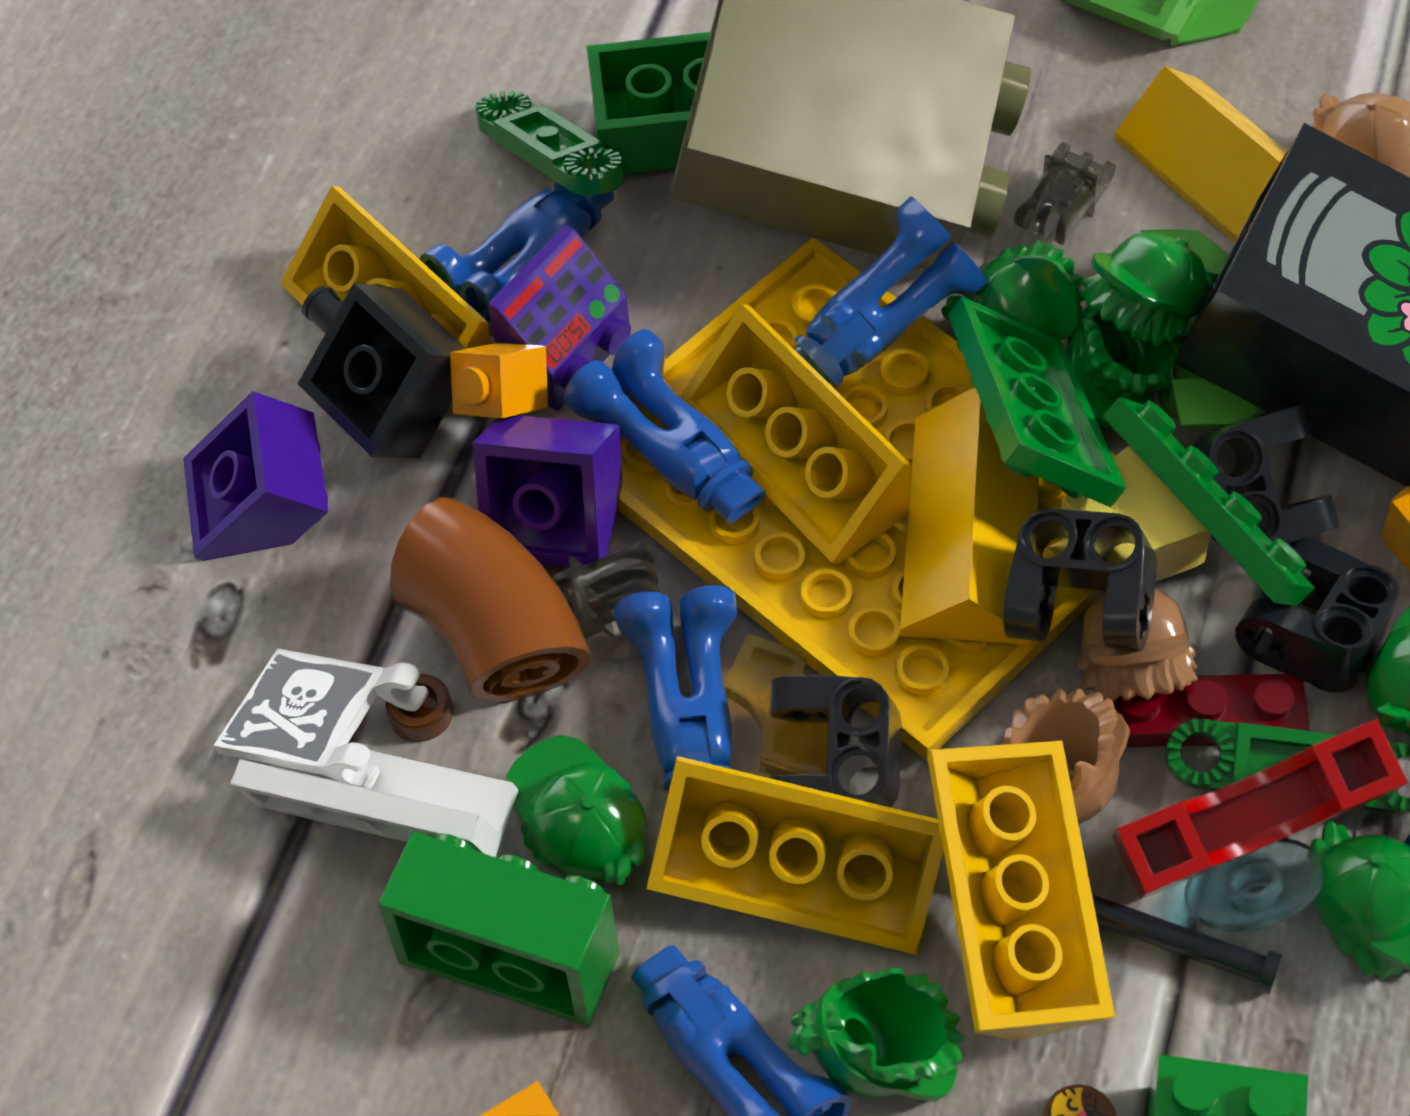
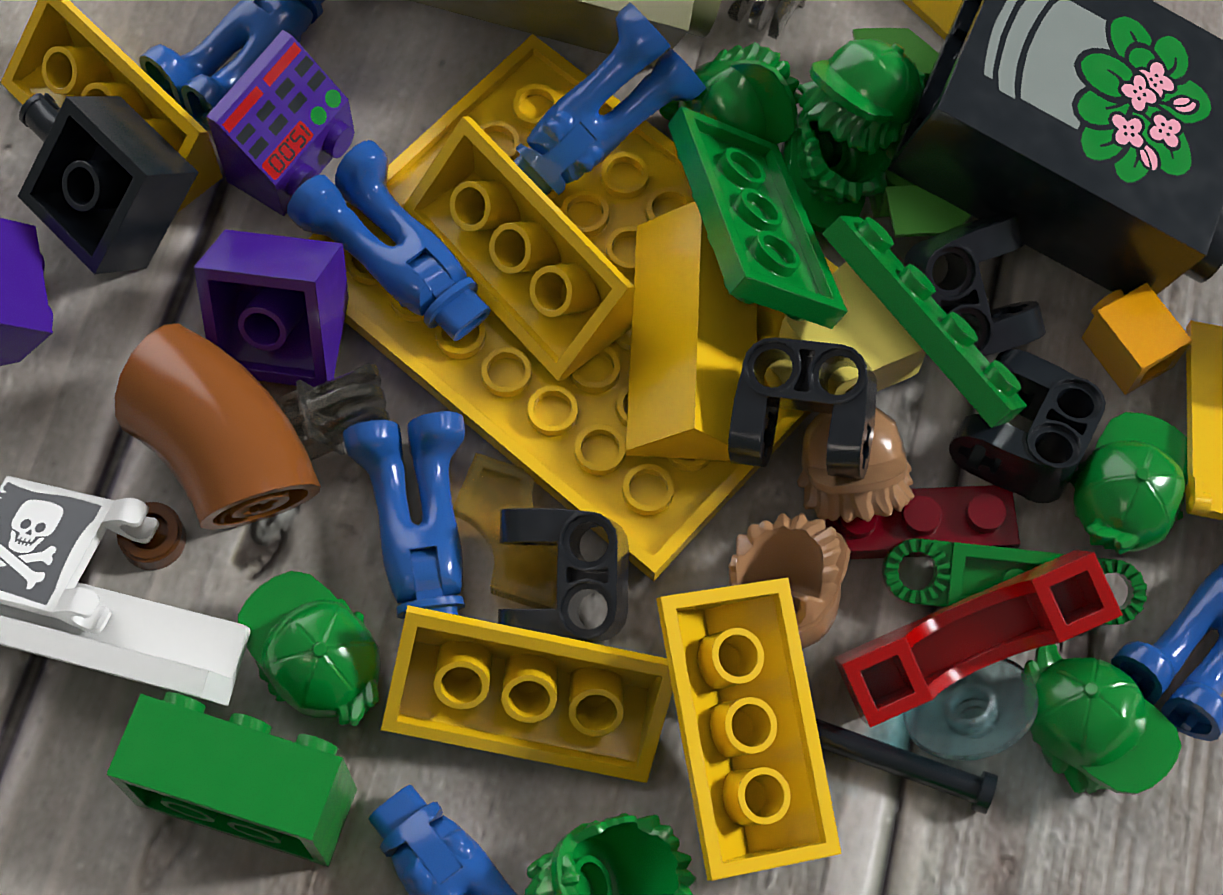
camera: 10 degrees left, 10 degrees up
light orange brick [450,343,548,418] -> none

